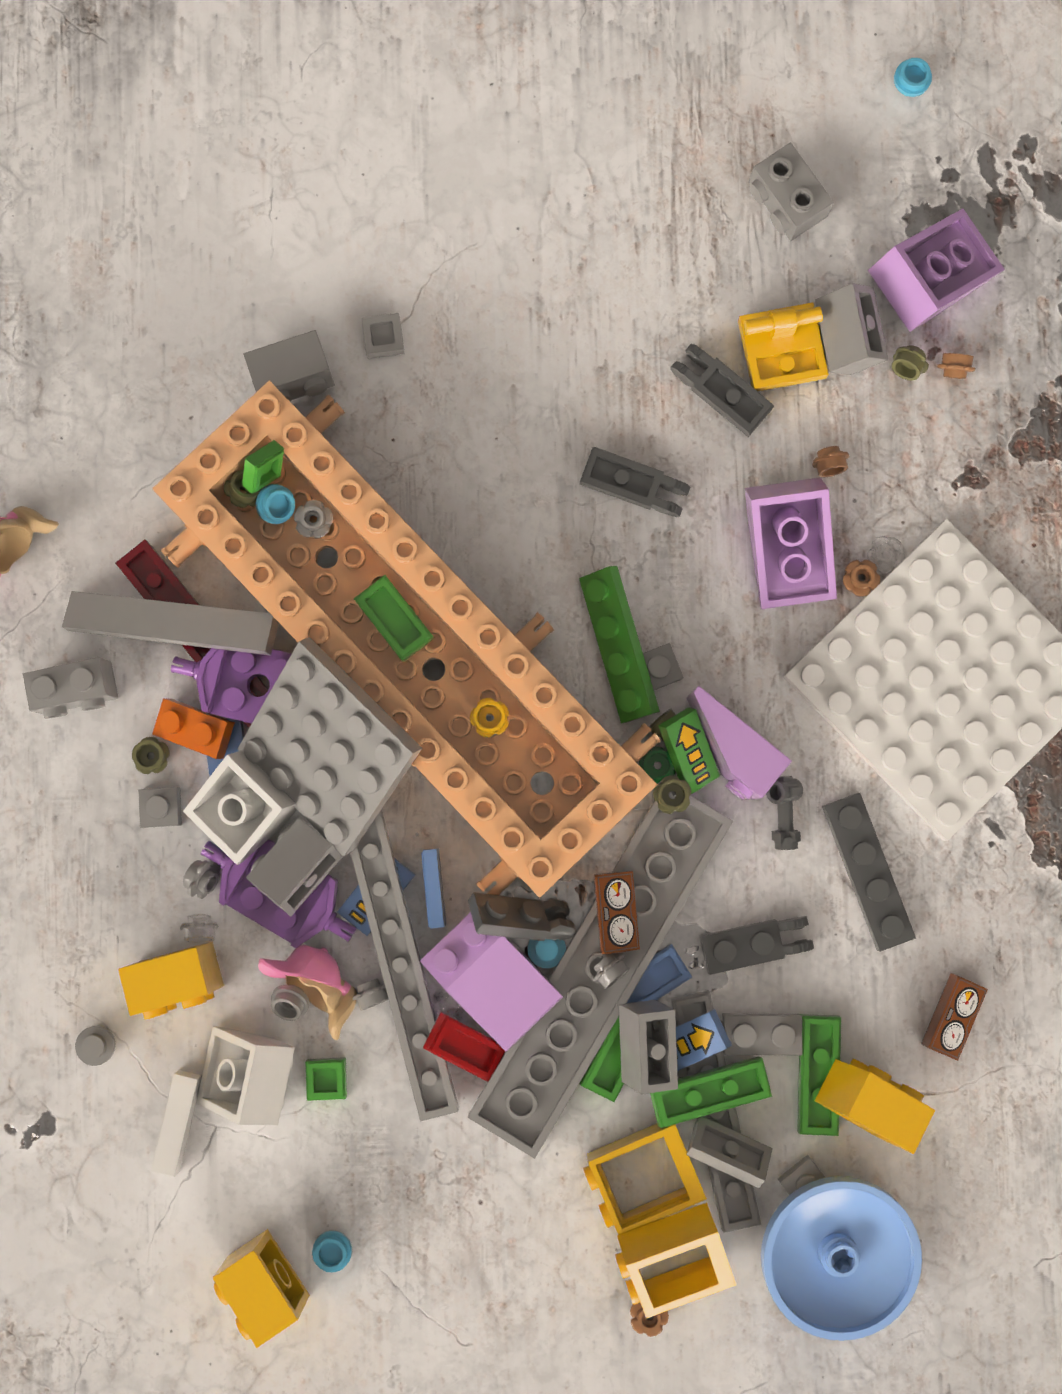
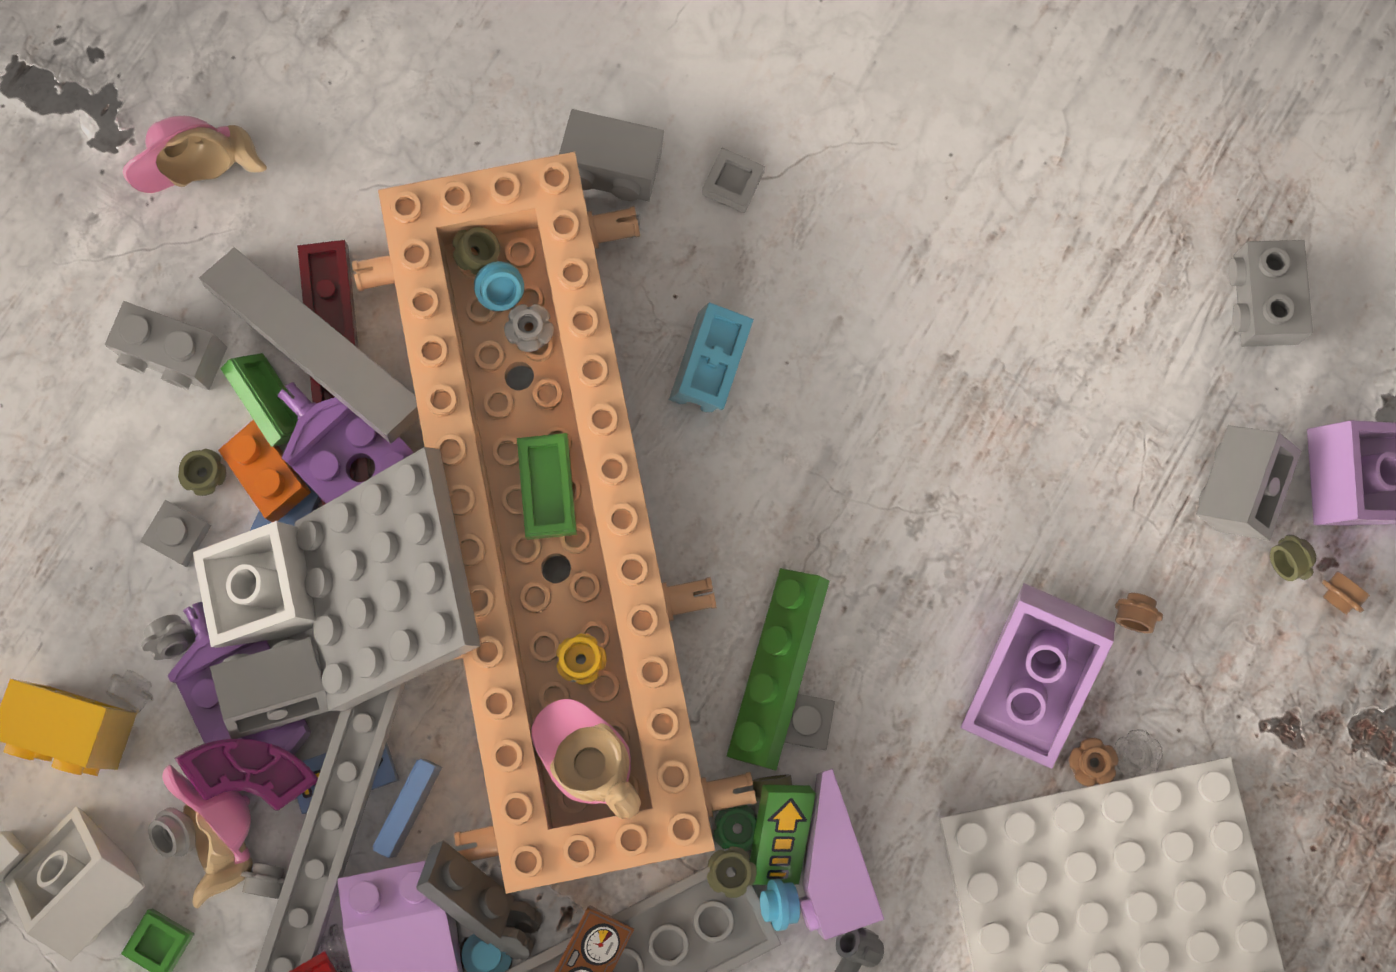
camera: 30 degrees right, 5 degrees down
bright green tile [242,440,284,494] -> none
dark grey hinge [580,447,691,517] -> none
dark grey hinge [670,343,774,438] -> none
yellow plate [738,302,829,391] -> none
none -> magenta tile [174,738,318,811]
none -> bright green tile [220,353,298,447]
none -> tan hair [531,699,641,819]
none -> medium azure hinge [669,302,754,412]
none -> medium azure plate [760,879,800,931]

